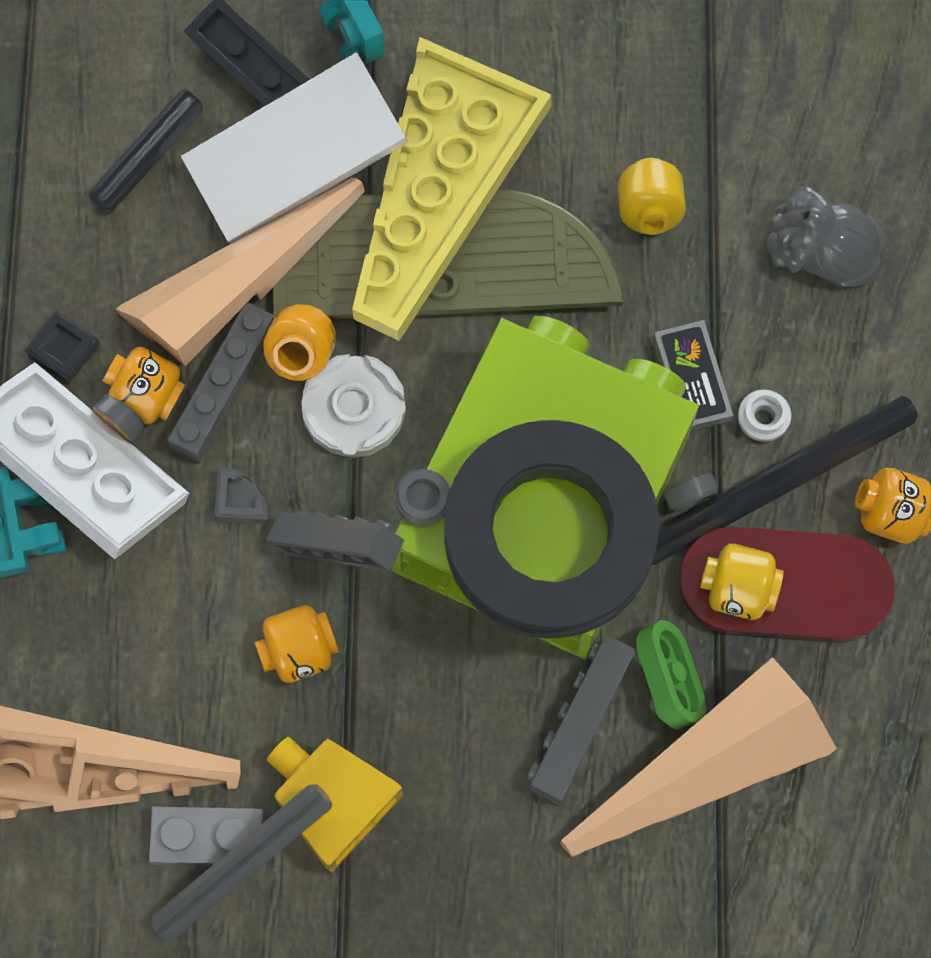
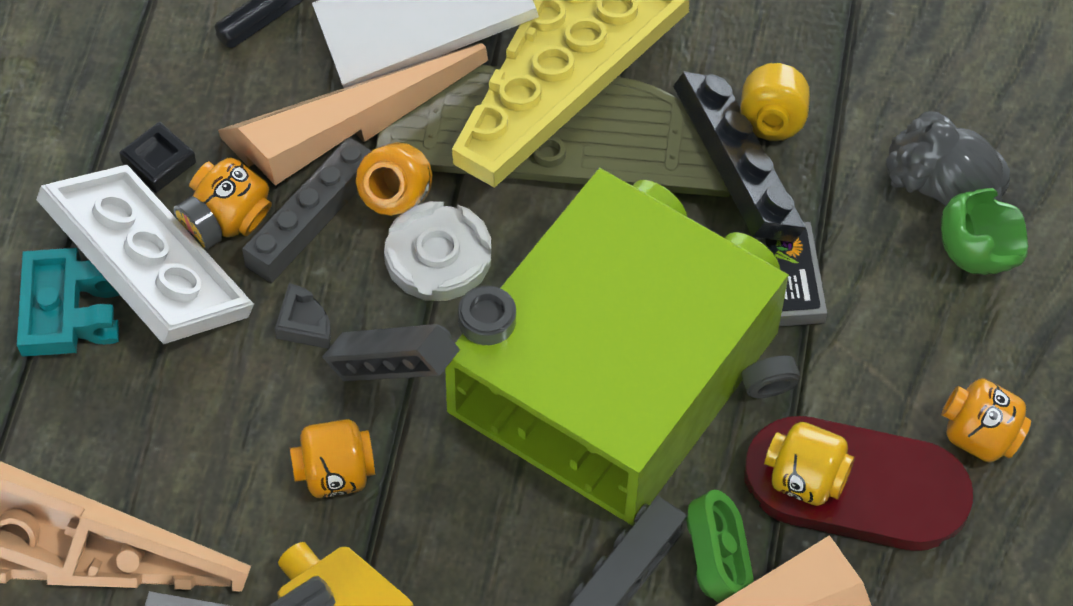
camera: 10 degrees right, 15 degrees down
black tyre [444,420,659,638] -> none
black axle [651,396,918,565] -> none
white plate [738,390,791,442] -> none
none -> black plate [673,71,806,242]
none -> bright green hair [941,188,1029,275]

